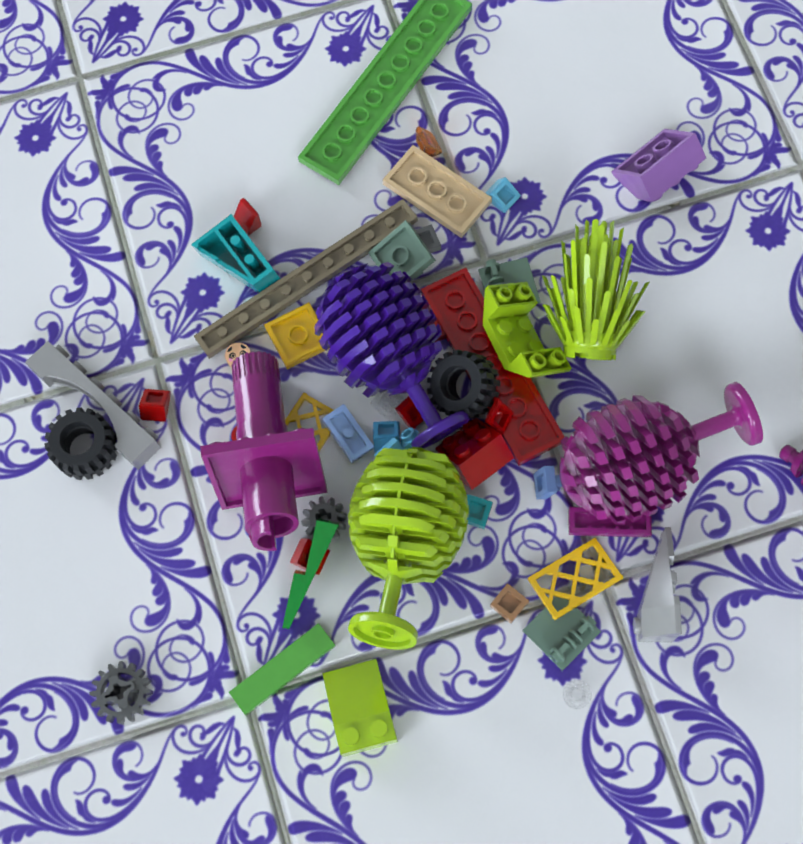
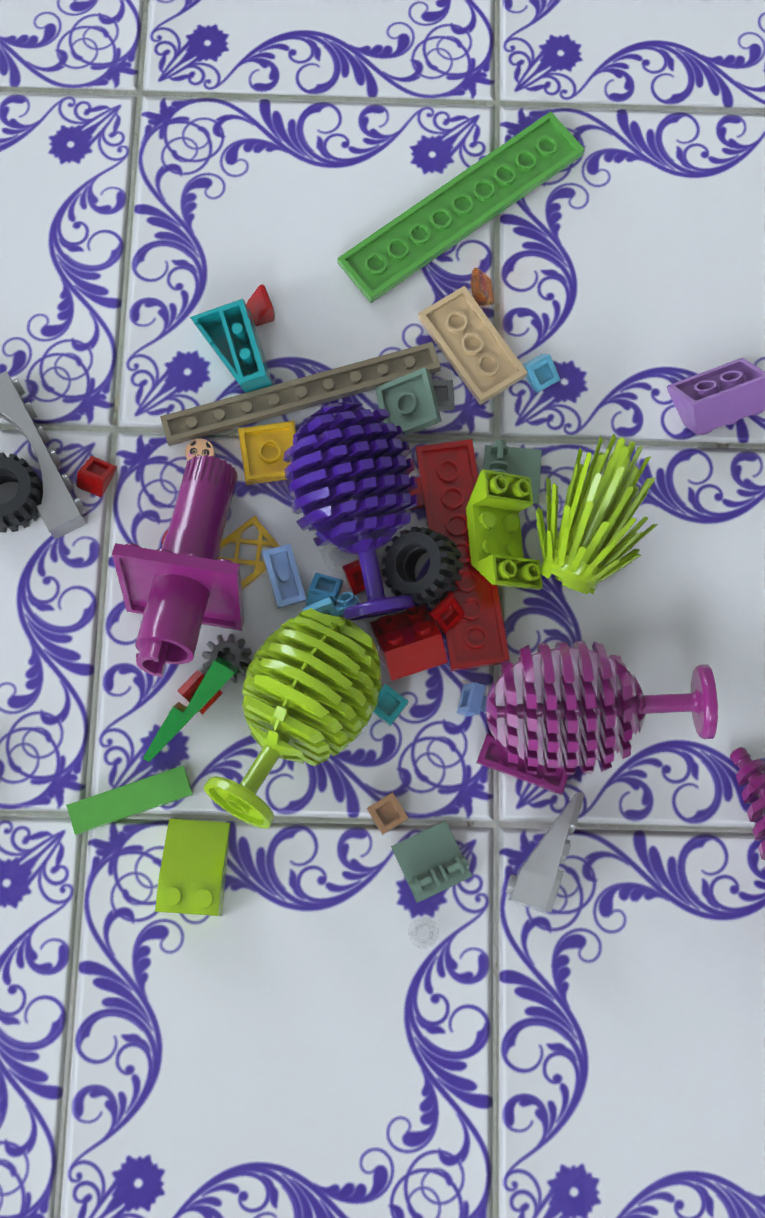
camera: 10 degrees right, 5 degrees up
yellow window [527,538,623,620] -> none

